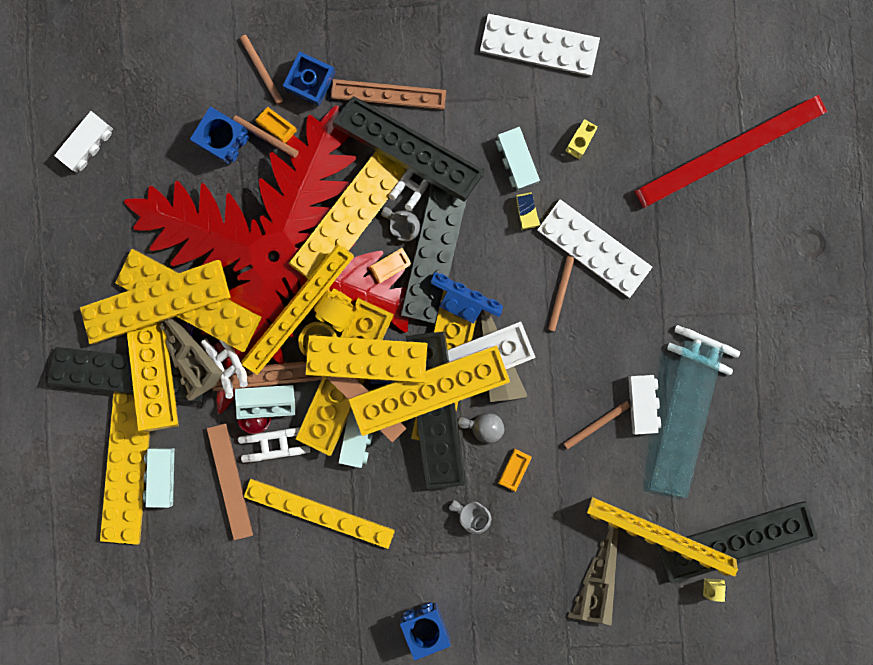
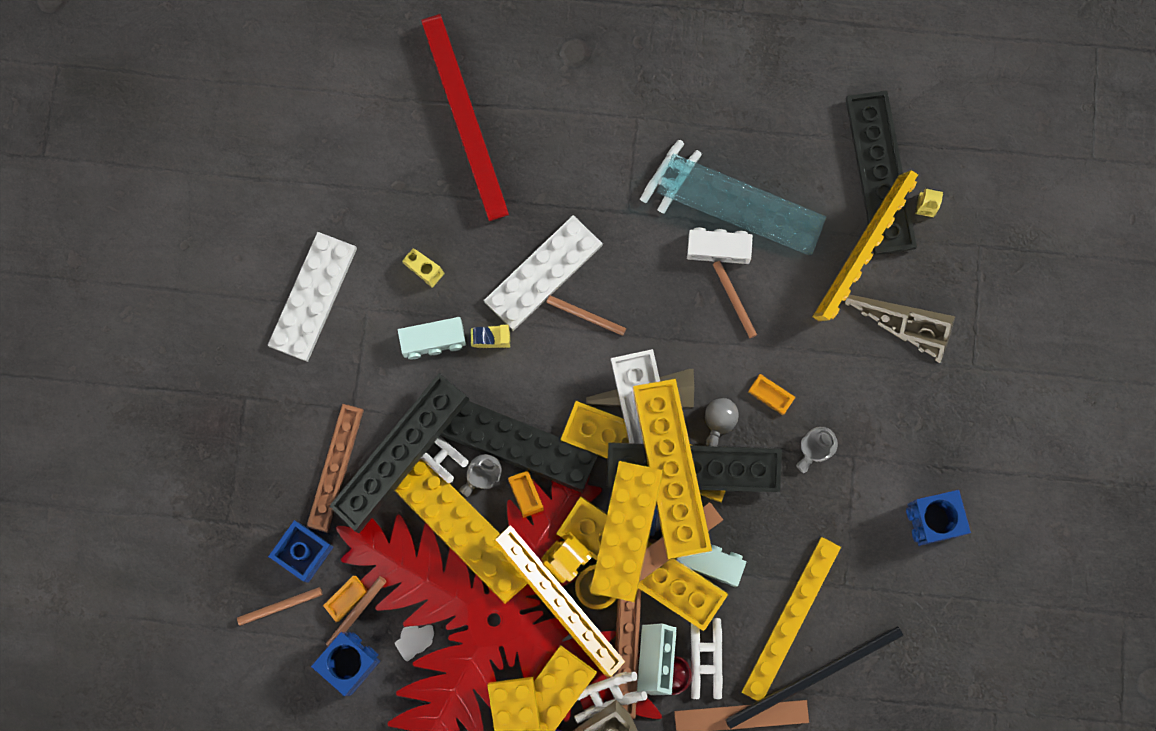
camera: 80 degrees left, 10 degrees down
blue bracket [430,272,503,324] -> none
none -> white sticker [395,625,434,661]
none -> black piece [725,626,903,729]

